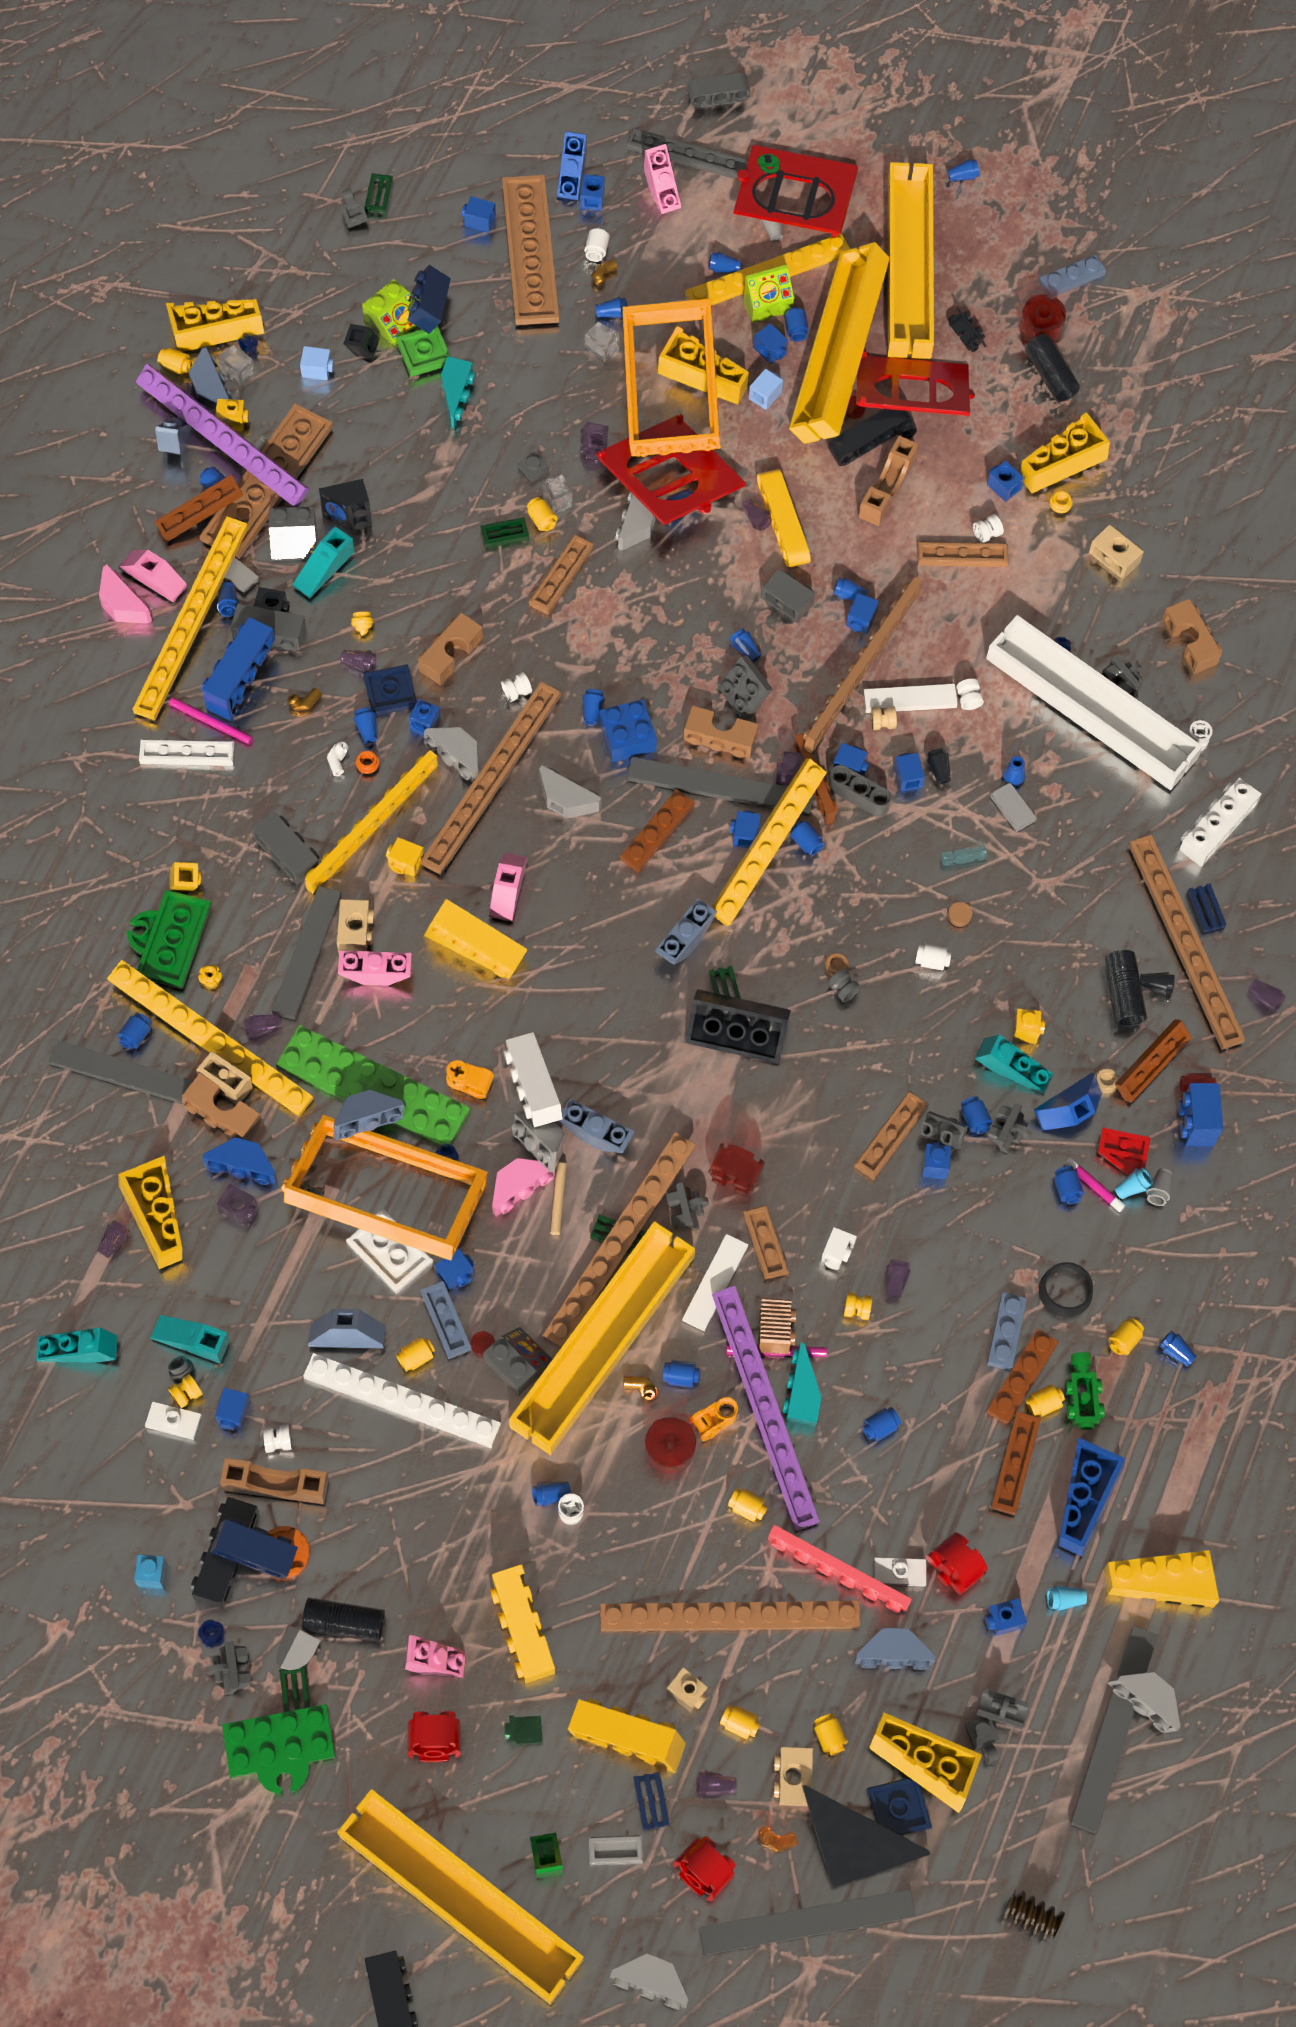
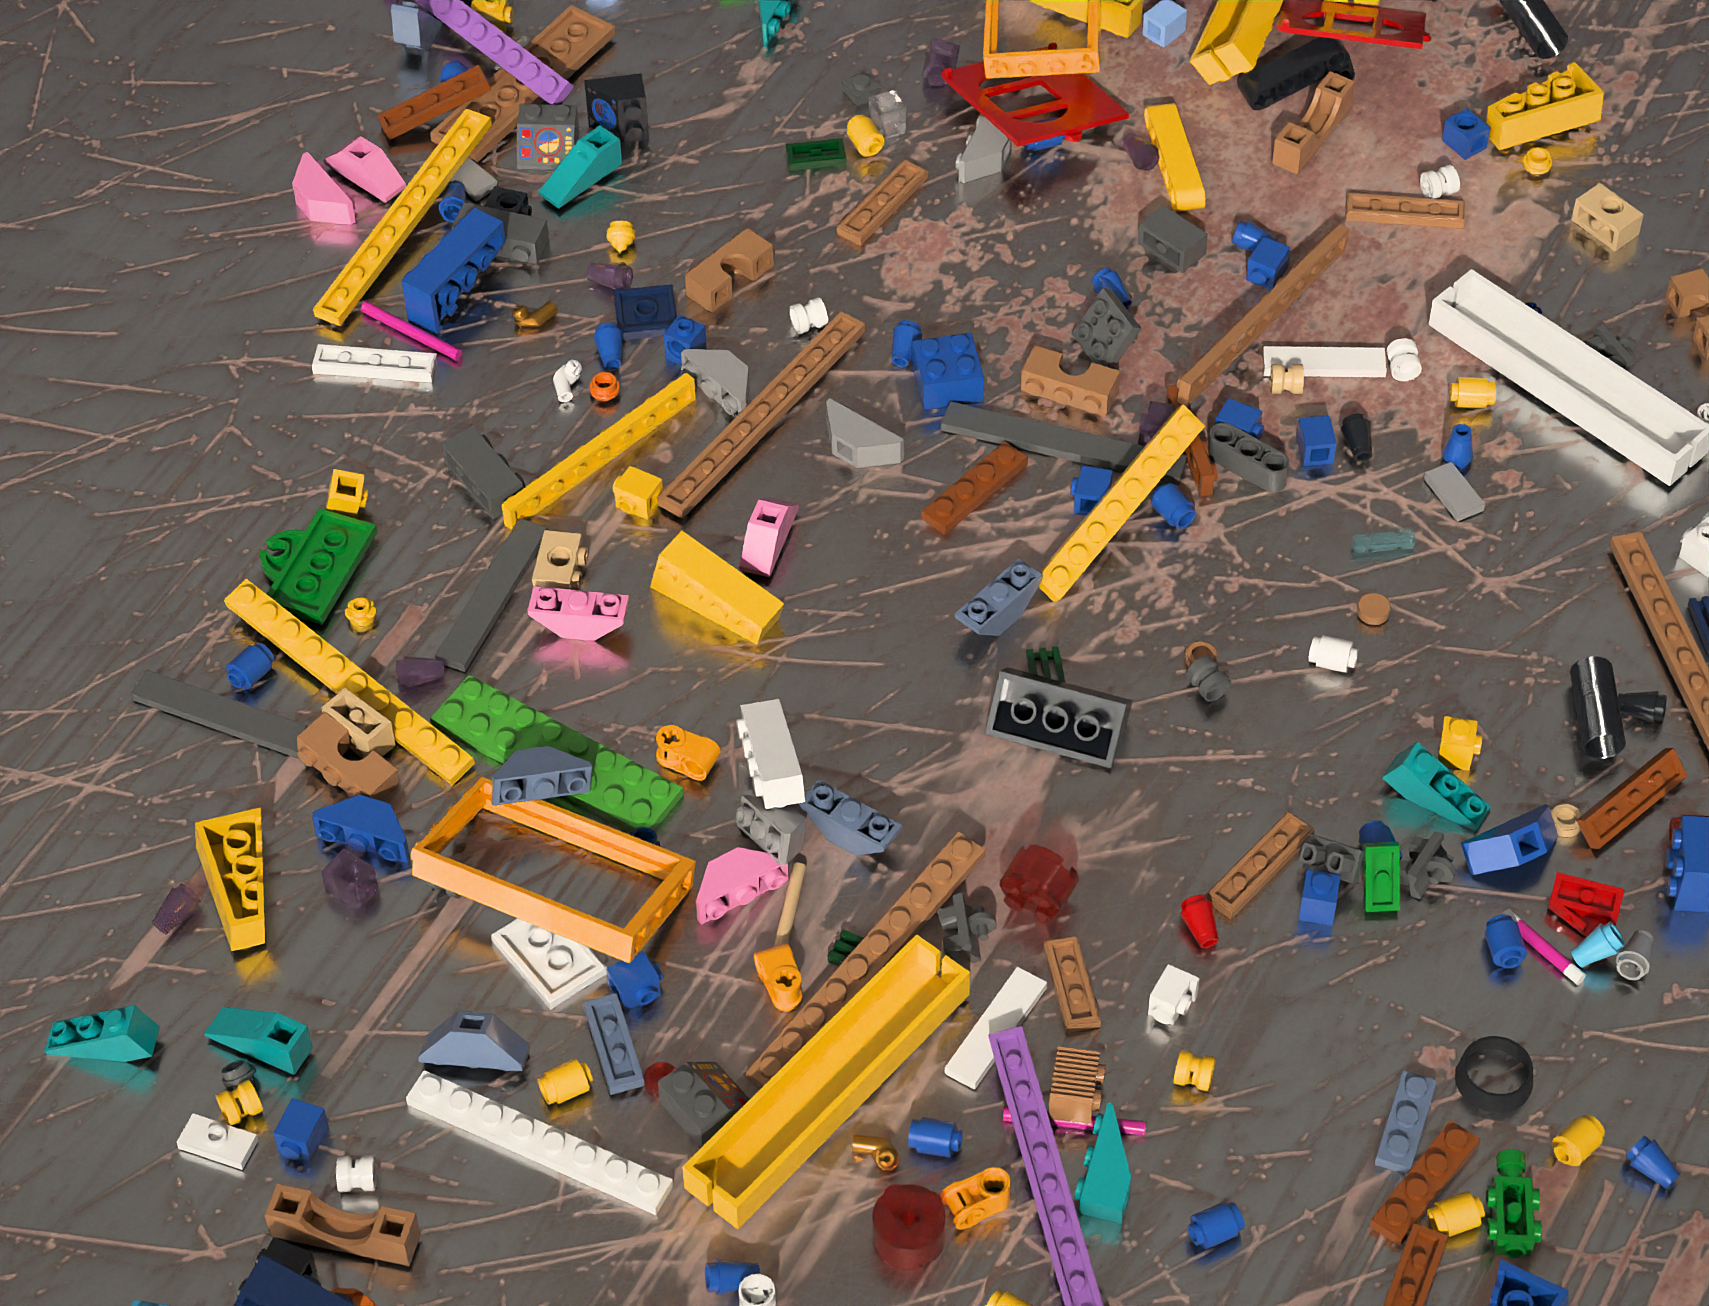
camera: 10 degrees right, 15 degrees down
clear red tile [845,396,866,419] -> none
clear purple cone [886,1259,911,1298] -> none
none -> light orange piece [754,943,803,1012]
none -> red cone [1180,895,1219,948]
none -> green plate [1363,841,1400,912]
none -> yellow brick [1450,377,1496,408]

